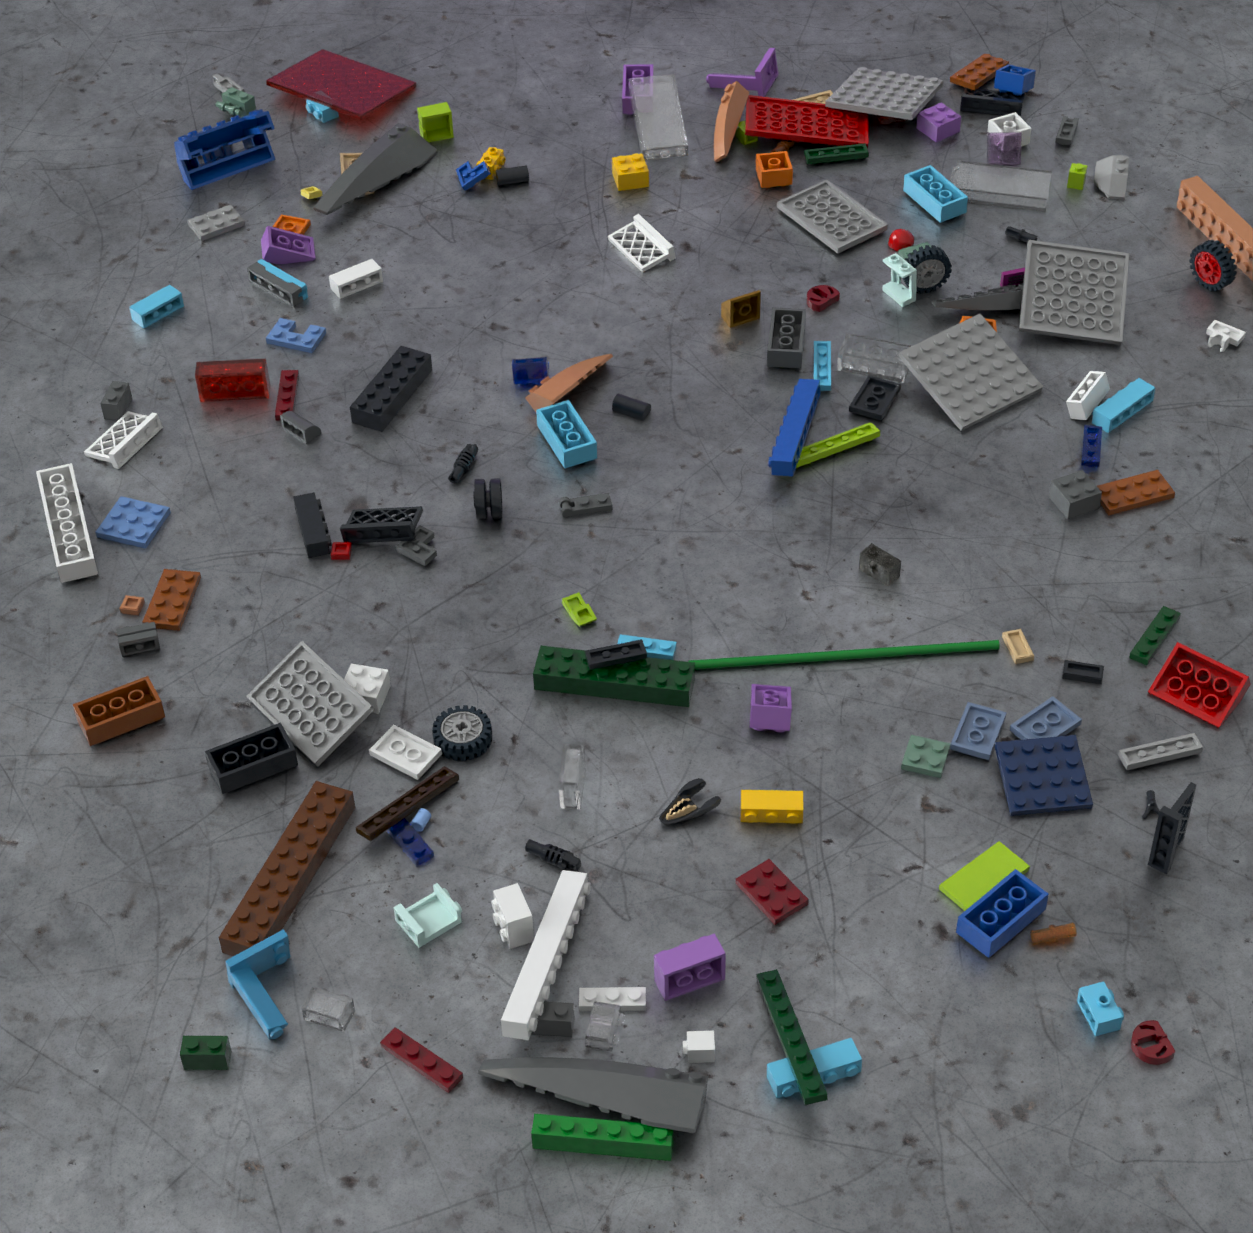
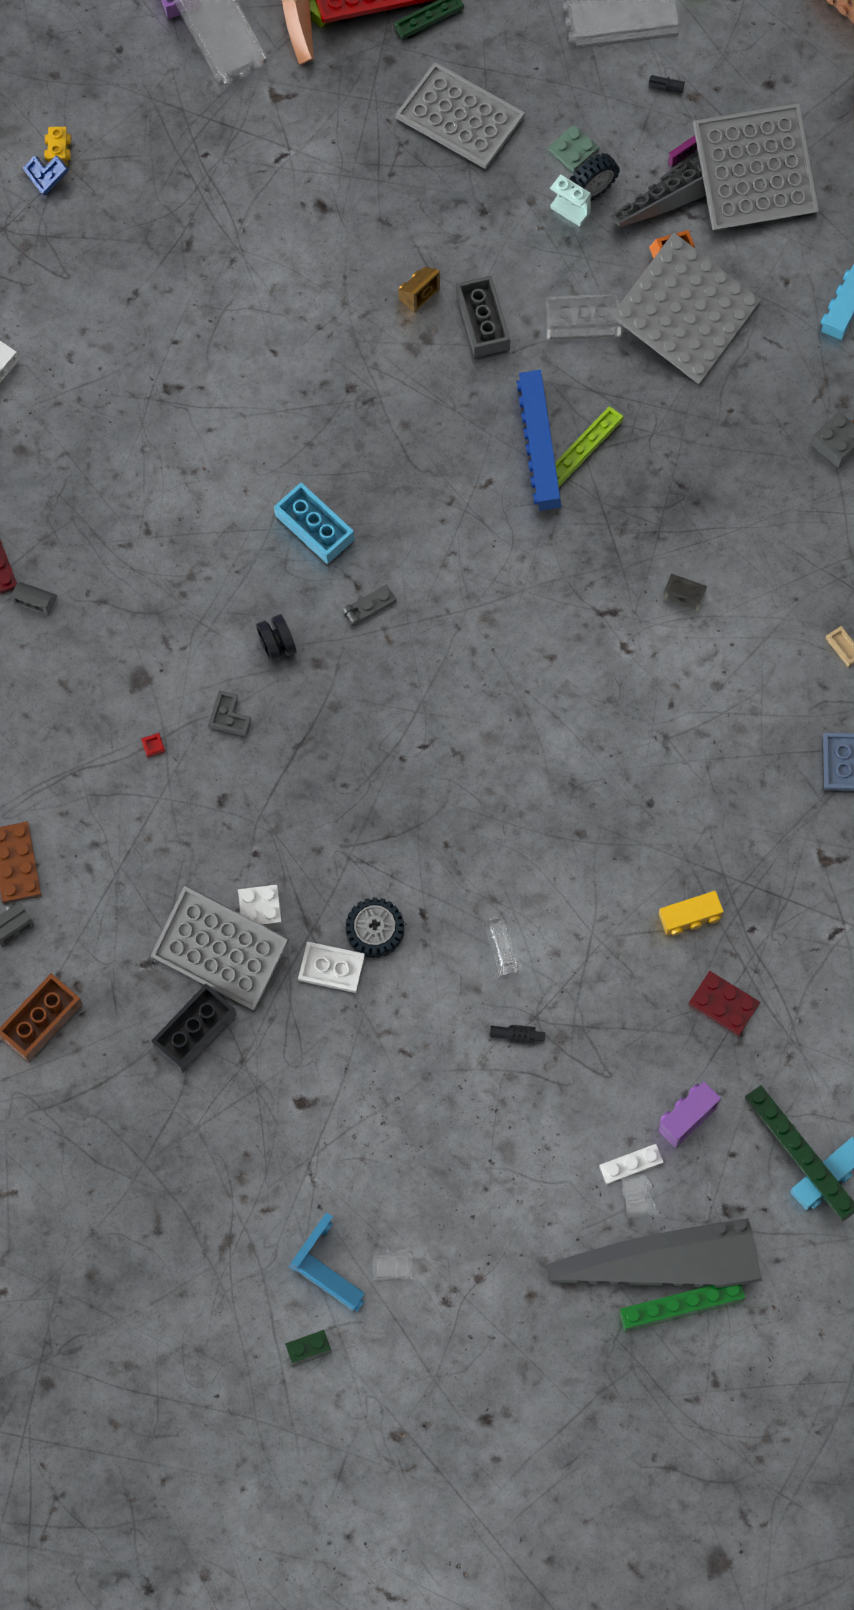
camera: 20 degrees left, 25 degrees up
reddish brown brick [218,781,355,956] -> none
black brick [293,492,332,558] -> none
black fence [340,506,423,544] -> none
black brick [350,346,432,432] -> none
dark brown tile [356,766,459,842] -> none
dark red plate [380,1027,463,1093] -> none
clear blue plate [387,818,434,867] -> none
light aqua panel [393,883,462,948] -> none
light blue hinge [410,808,431,832] -> none
black hinge [448,444,479,484] -> none
white brick [491,883,534,949] -> none
black brick [496,165,529,186] -> none
white brick [501,870,591,1040] -> none
clear blue brick [512,357,549,386] -> none
nougat wedge [525,354,613,412] -> none
dark grey brick [531,1001,575,1037] -> none
dark green brick [533,645,695,707] -> none
lime slope [562,592,597,627] -> none
black plate [585,639,647,670] -> none
white fence [607,214,676,273] -> none
yellow brick [612,153,649,191] -> none
black brick [612,393,651,420] -> none
medium azure plate [617,634,677,660] -> none
black animal [659,778,721,825] -> none
white brick [683,1030,715,1063] -> none
green piece [688,640,1000,670] -> none
medium lavender slope [750,684,792,732] -> none
orange brick [756,151,793,188] -> none
reddish brown pin [770,140,795,153] -> none
dark red piece [807,285,840,312] -> none
medium azure plate [814,341,831,391] -> none
black plate [849,375,901,421] -> none
red hair [888,229,914,252] -> none
sand green plate [901,735,951,778] -> none
medium azure brick [903,165,968,223] -> none
white brick [1066,371,1110,420] -> none
clear blue plate [1081,425,1102,467] -> none

